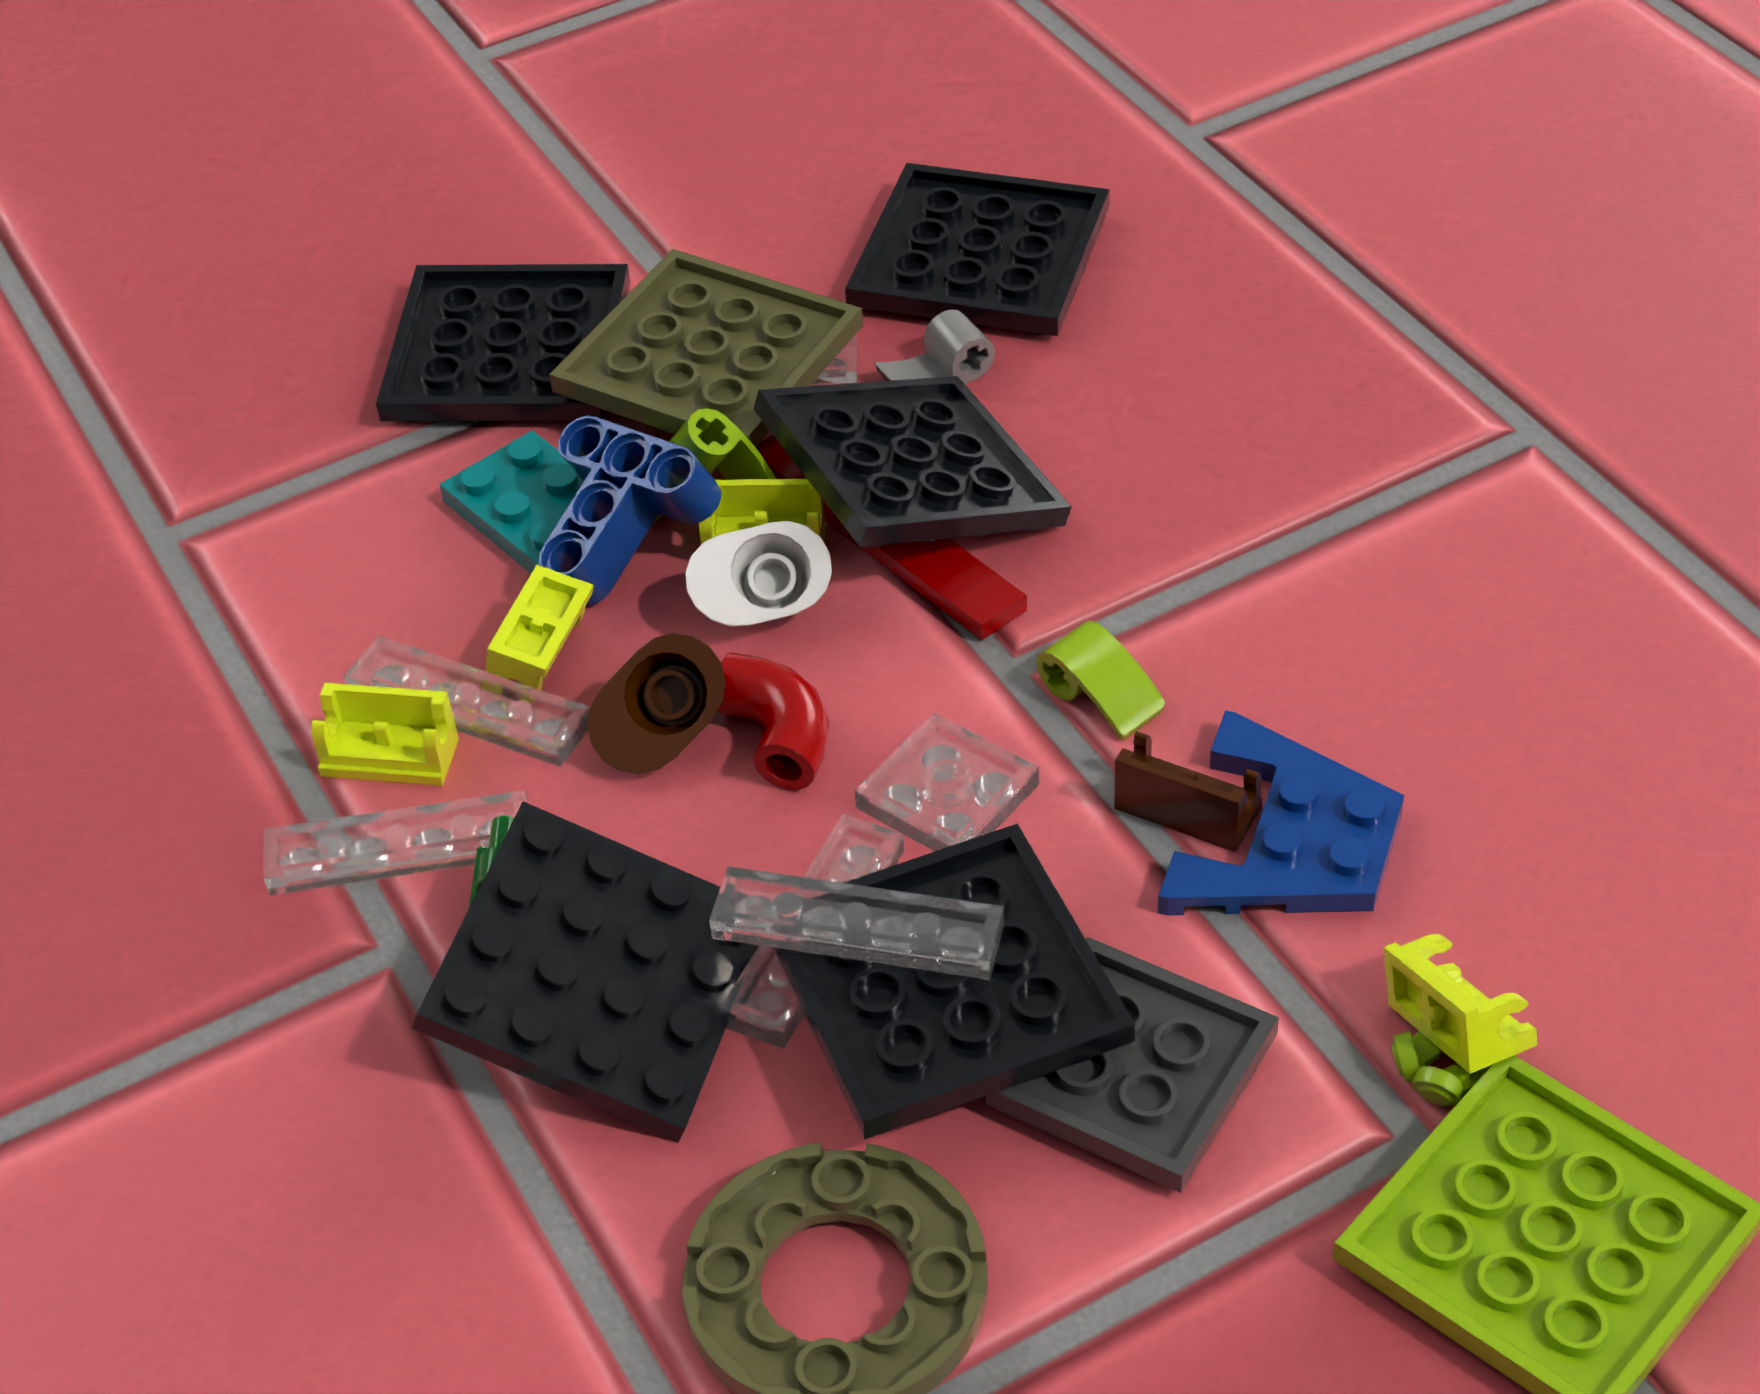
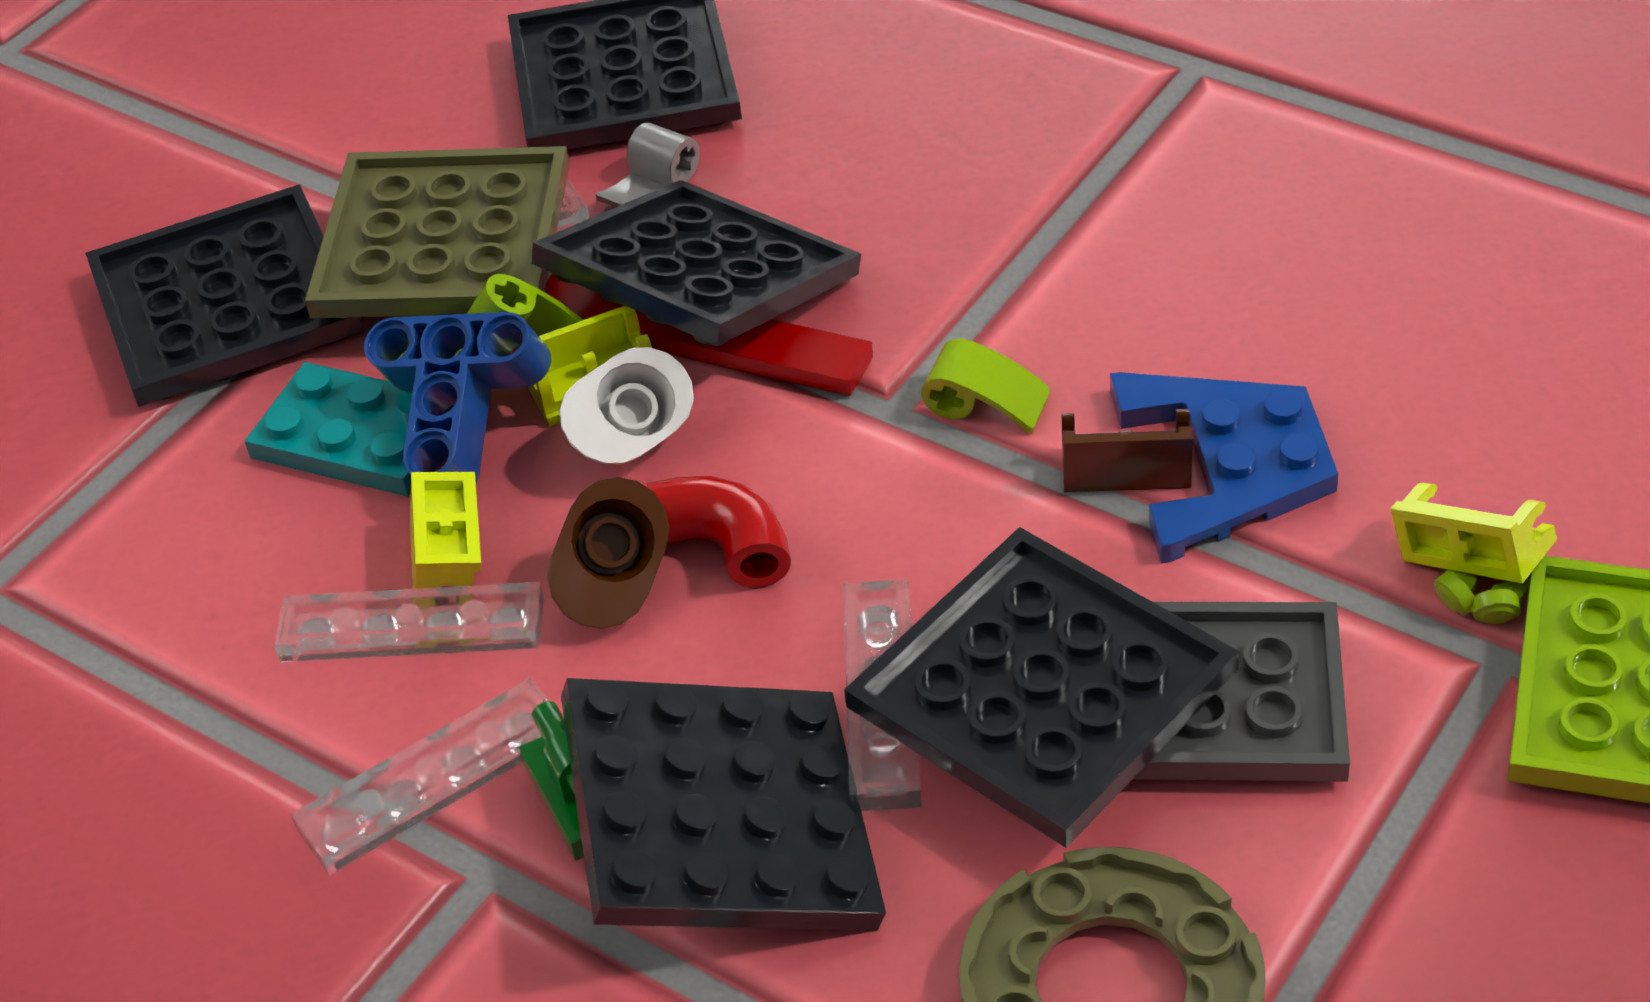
camera: 25 degrees left, 0 degrees up
neon yellow hinge [311,683,459,786] -> none
clear plate [709,866,1004,980] -> none
clear plate [854,712,1039,851] -> none

